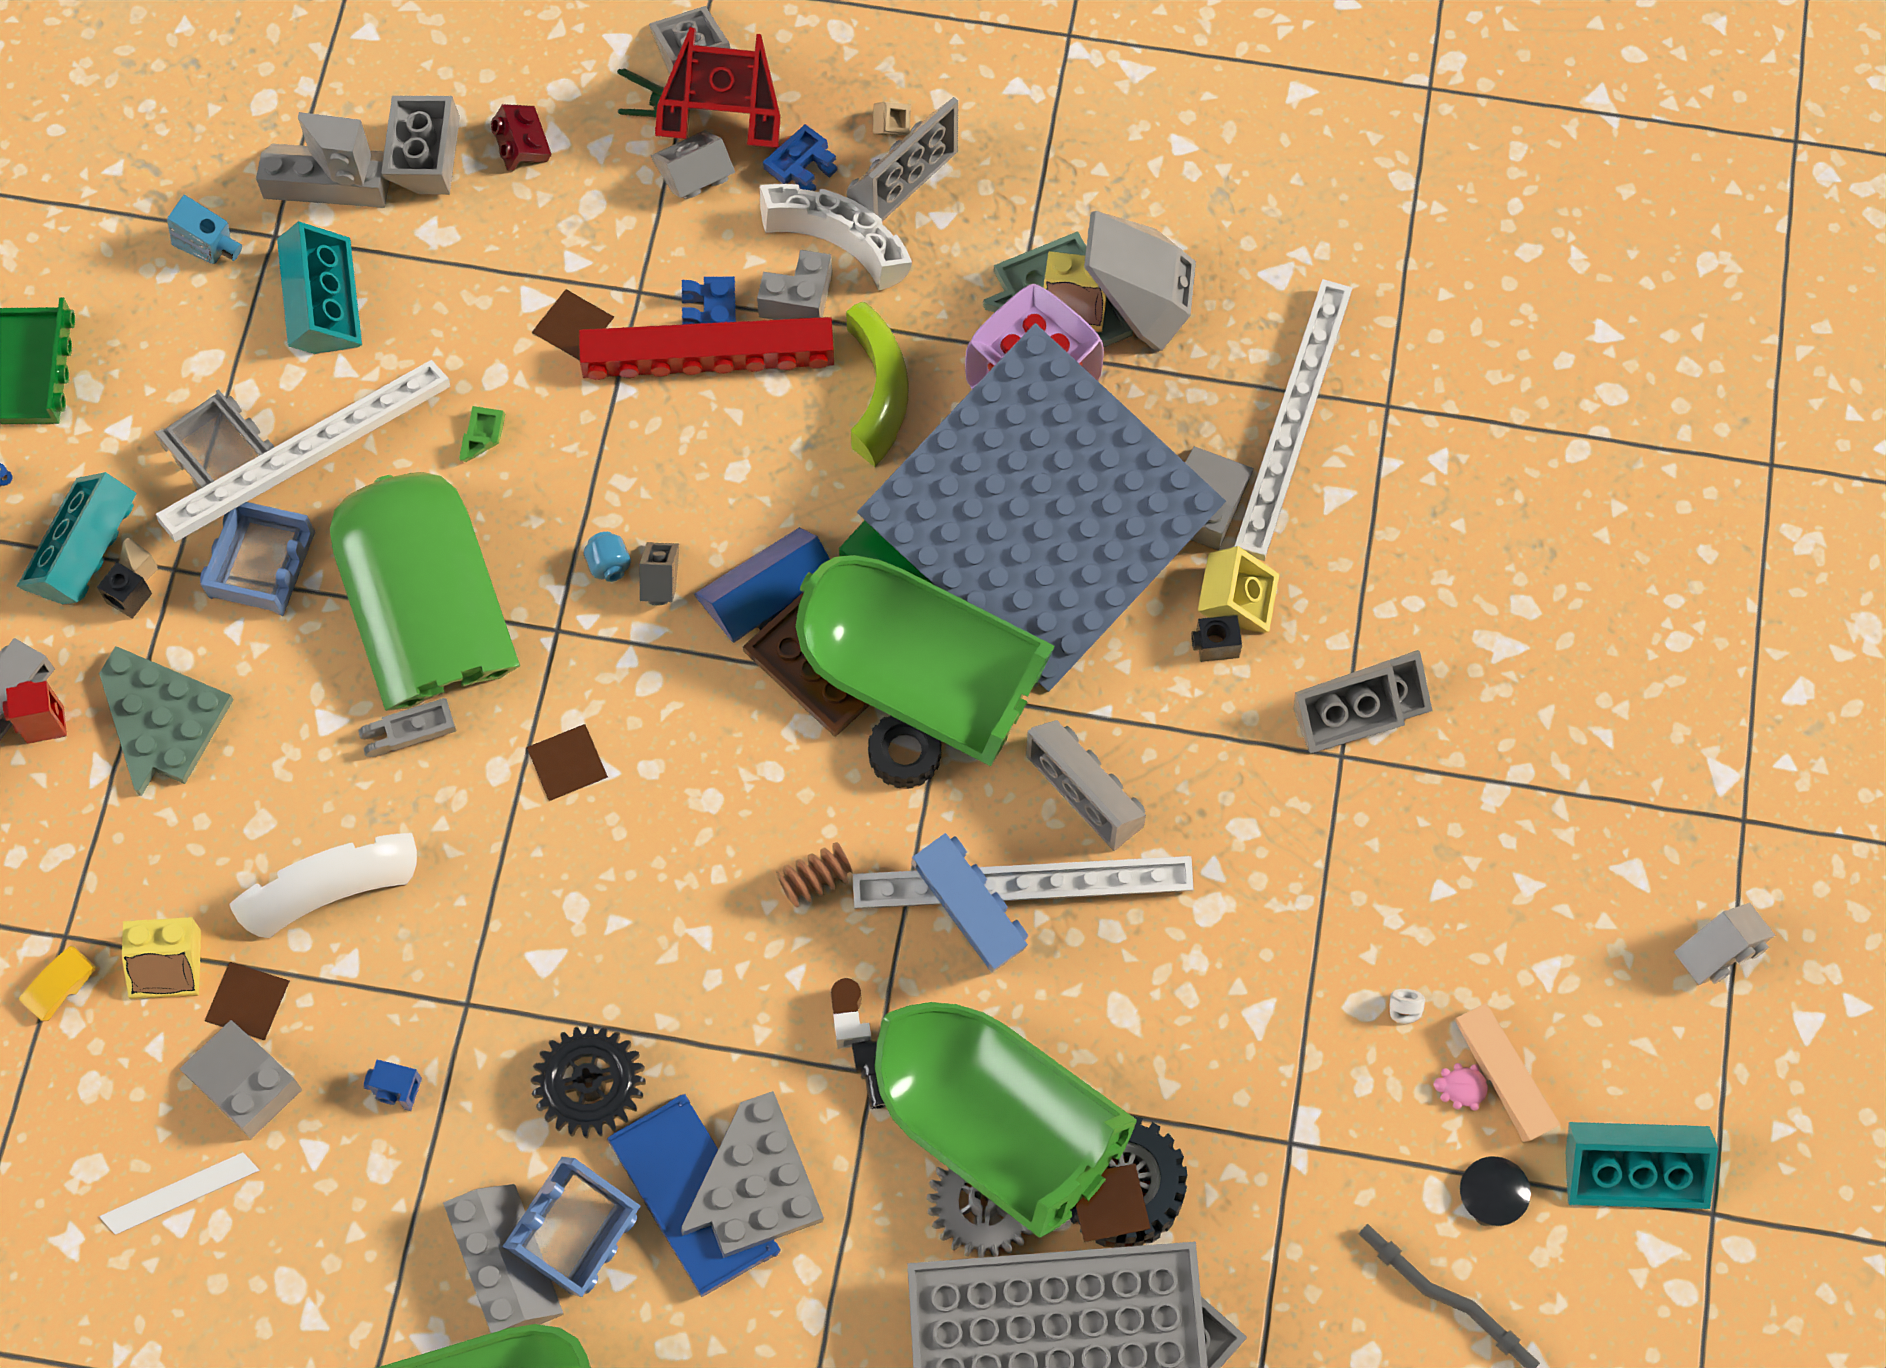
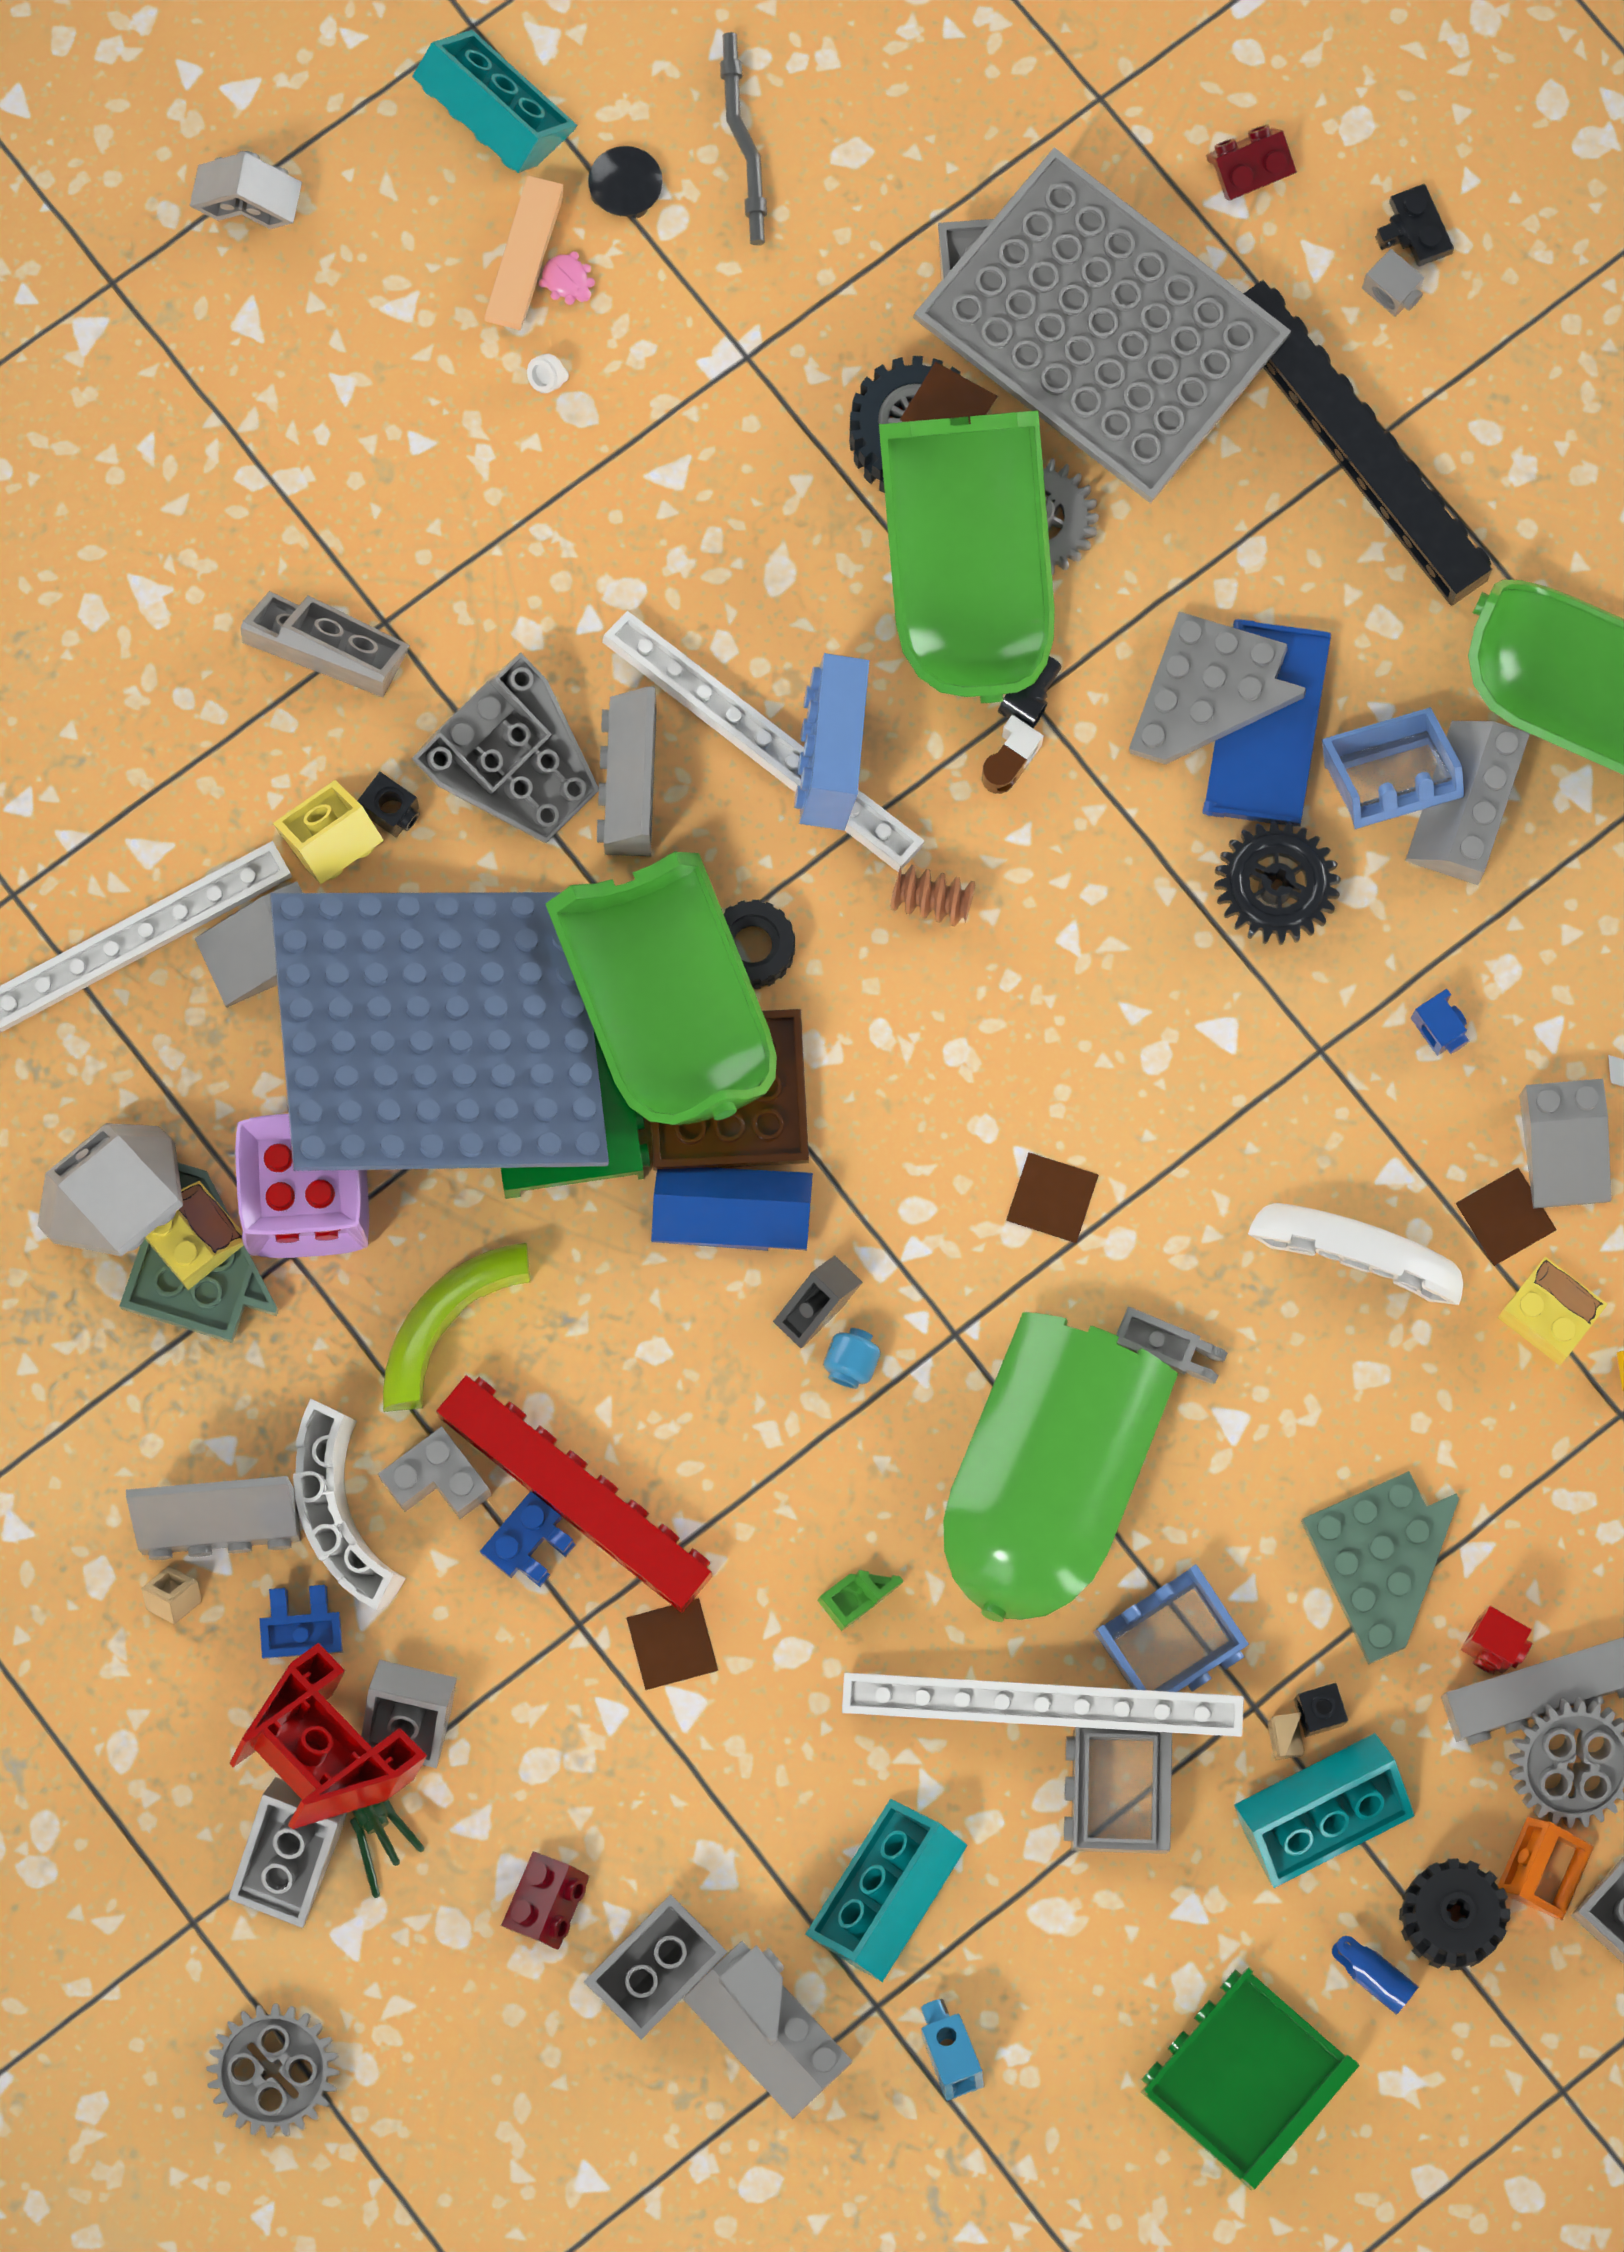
camera: 140 degrees left, 10 degrees up
none -> light grey wedge [412,653,599,843]

